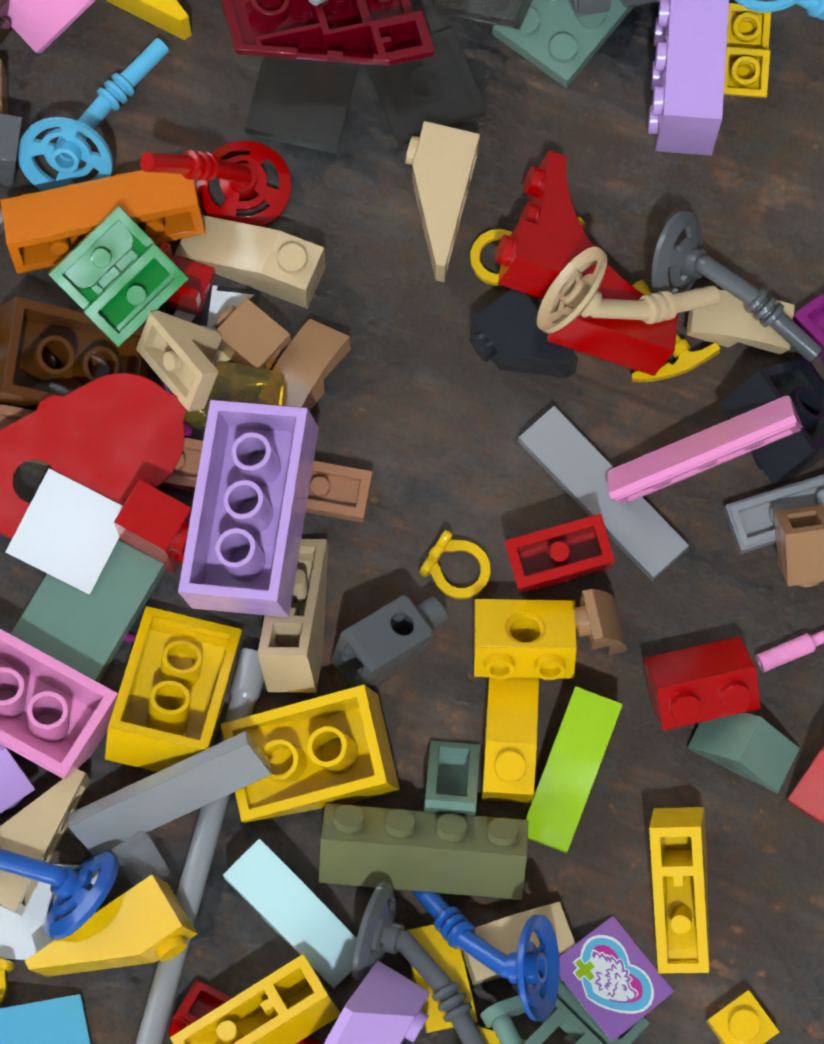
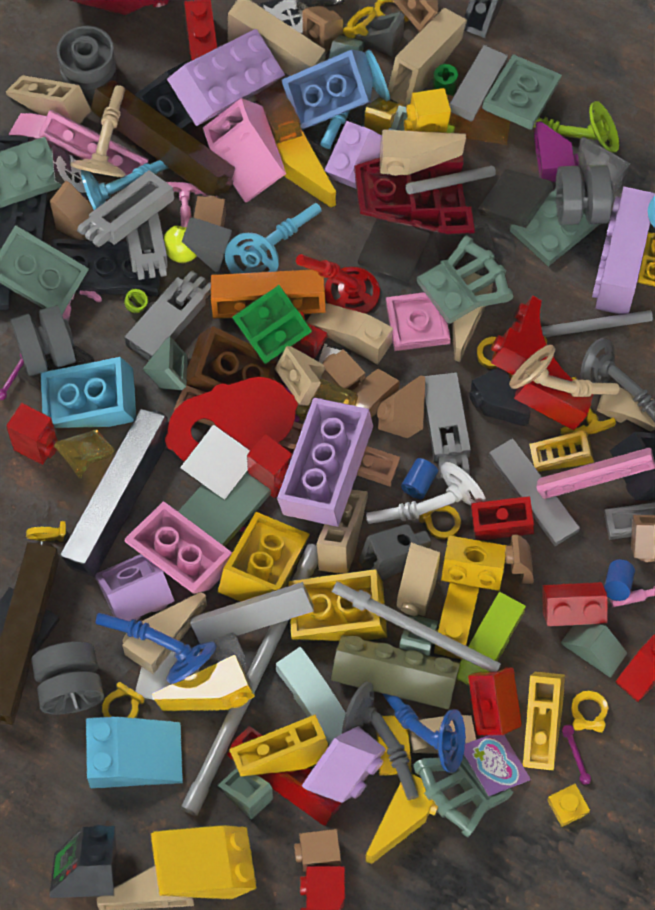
camera: 10 degrees right, 10 degrees down
none -> light grey bar [332,581,501,673]
none -> white dish [366,462,486,524]
none -> medium nougat slope [377,375,426,438]
none -> bright pink tile [386,292,450,351]
none -> tan slope [397,543,440,616]
none -> blue piece [401,458,439,499]
none -> sand green plate [417,235,513,325]
none -> light grey hinge [424,372,471,478]
none -> red panel [468,667,522,735]
none -> yellow slope [529,430,594,472]
none -> light grey bar [541,310,653,337]
none -> magenta hinge [562,724,591,785]
none -> yellow piece [571,691,608,733]
none -> blue piece [604,559,635,601]

